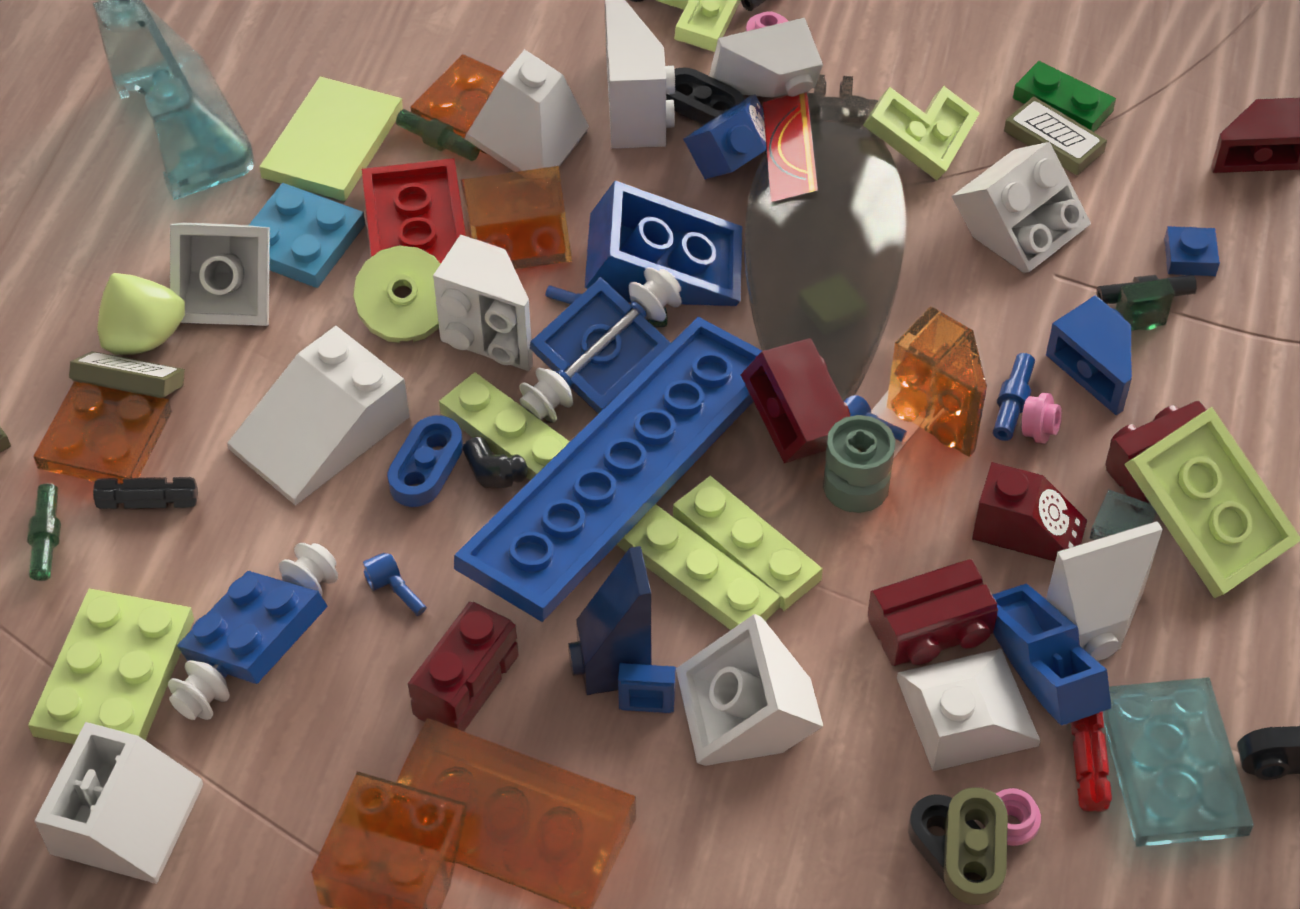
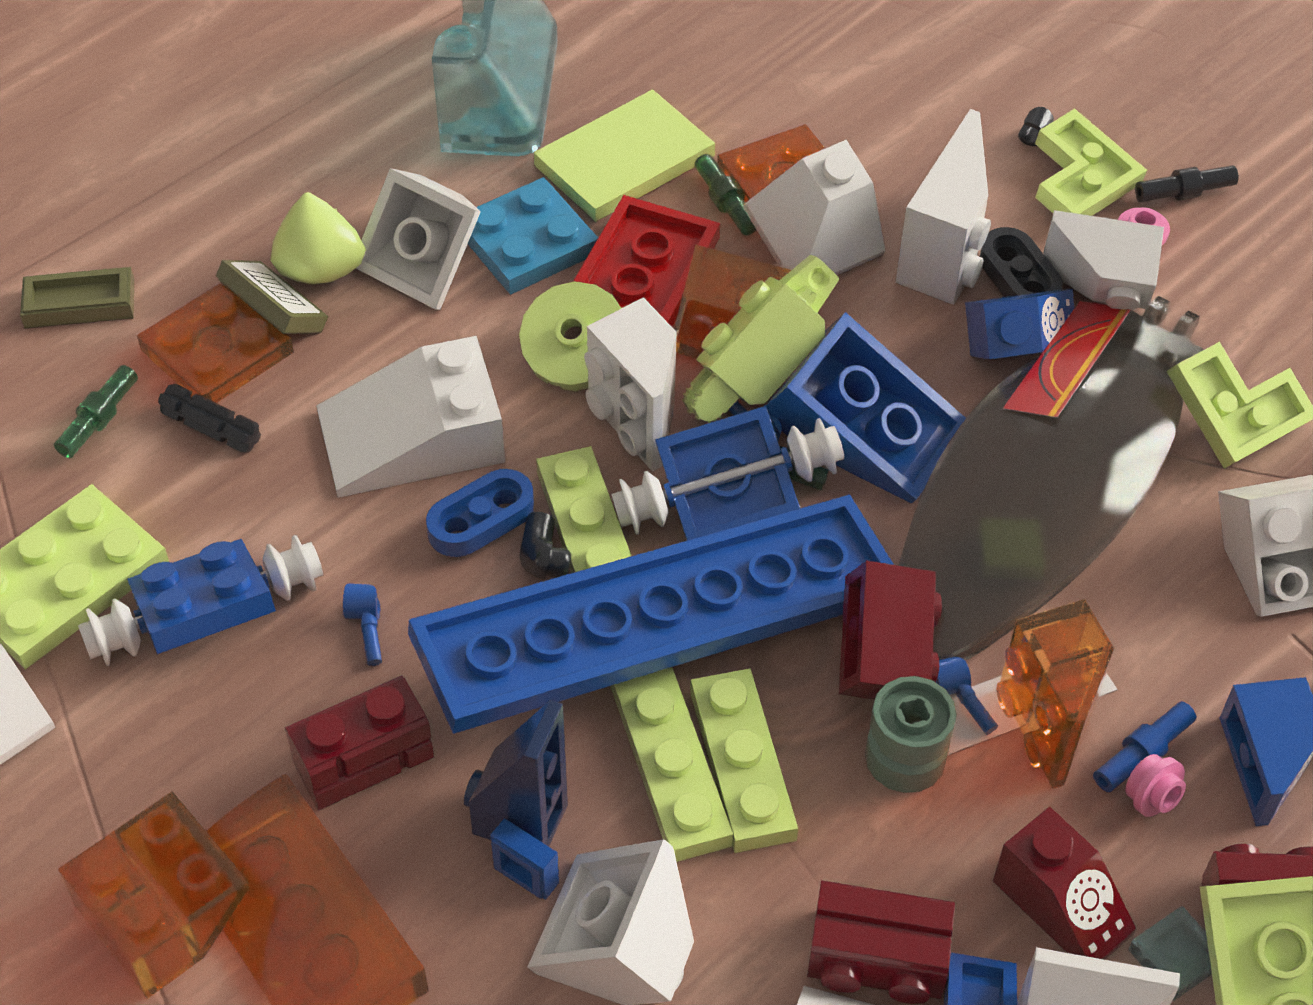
camera: 30 degrees right, 0 degrees up
none -> yellowish green hinge [682,255,840,423]

